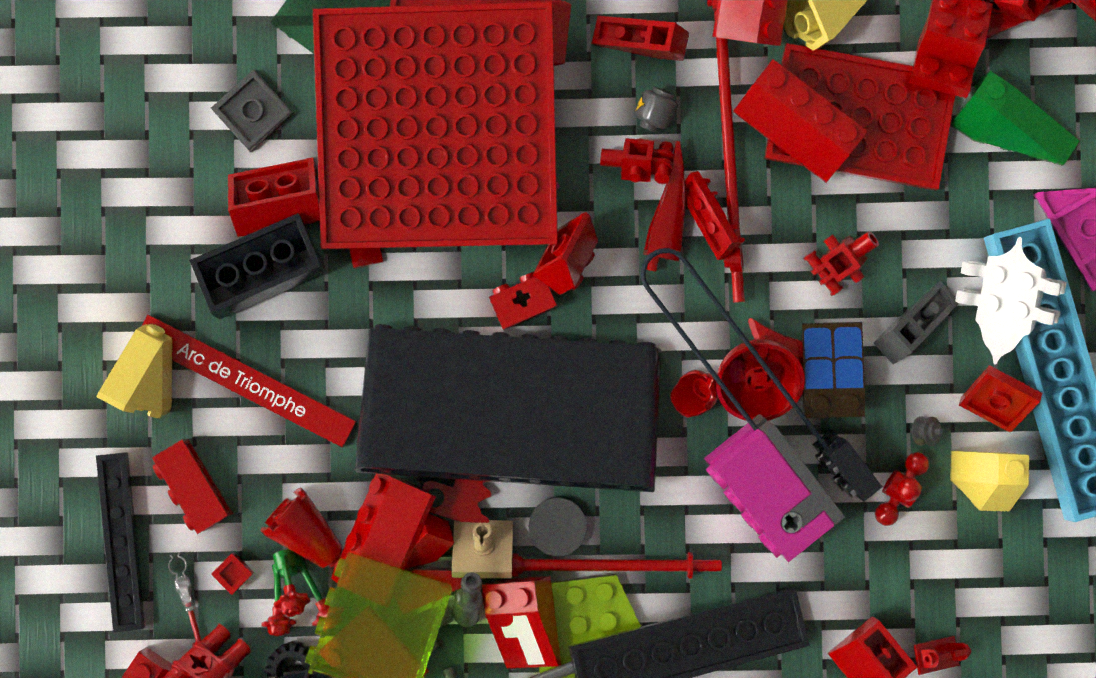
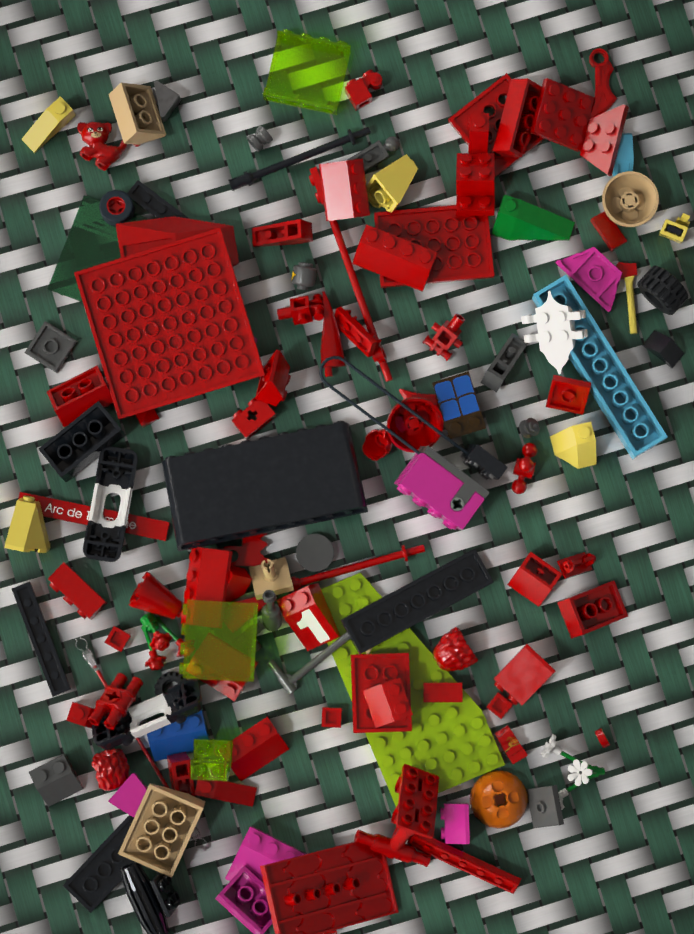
camera: 10 degrees left, 5 degrees down
none -> black piece [83,447,138,562]

